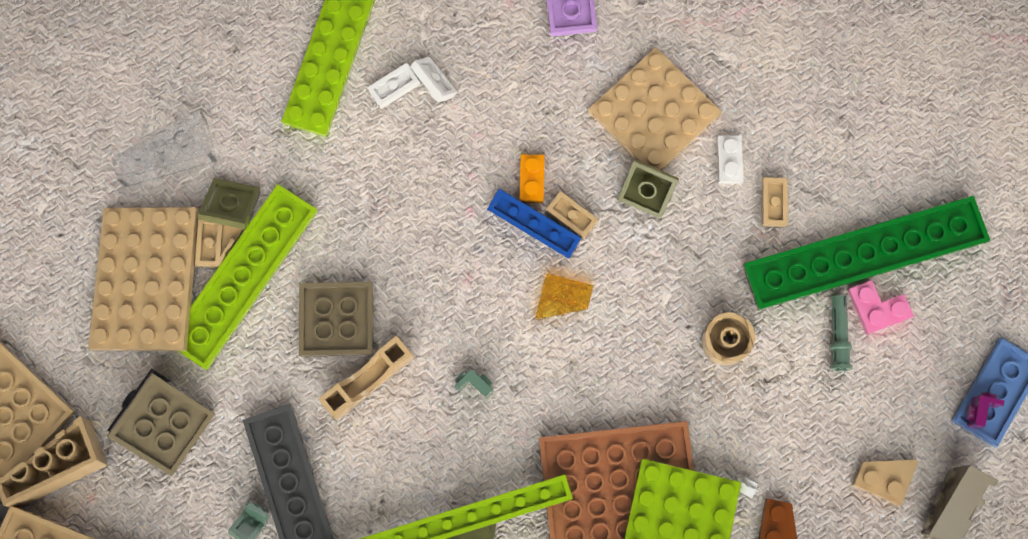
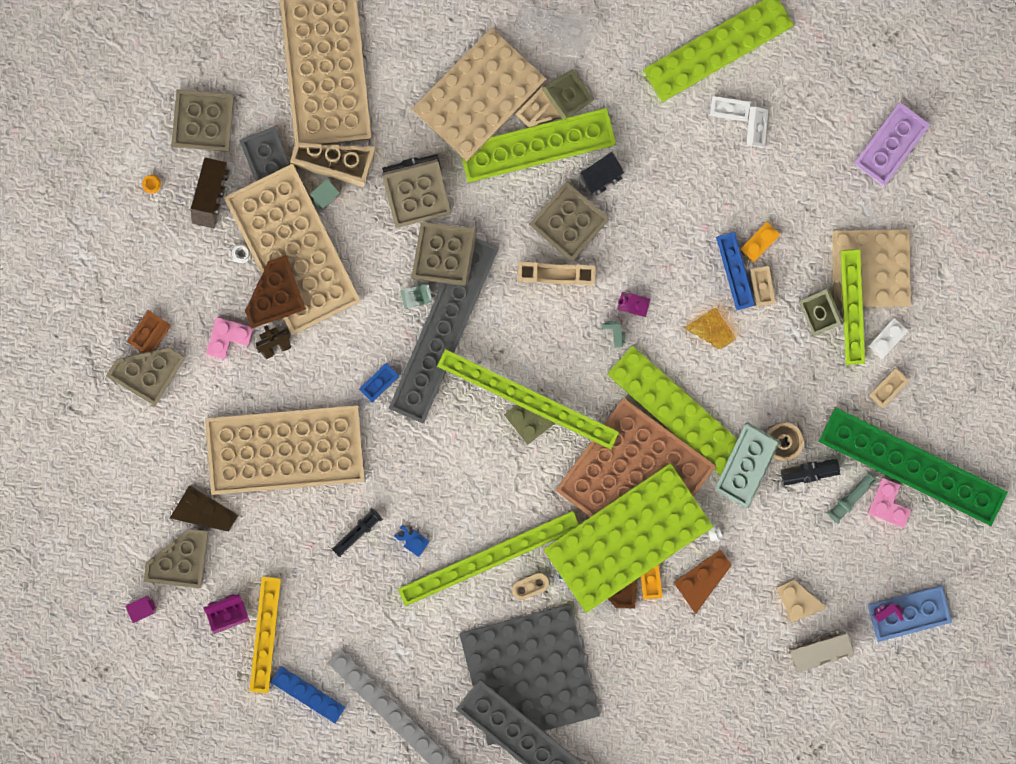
camera: 45 degrees right, 10 degrees up
none -> sand green brick [310,179,341,210]
none -> dark tan plate [411,222,477,286]
none -> black slope [579,152,624,196]
none -> lime plate [607,346,738,476]
none -> magenta bracket [617,292,650,317]
none -> plate [714,423,781,508]
none -> black piece [780,459,841,486]
none -> lime plate [840,249,865,365]

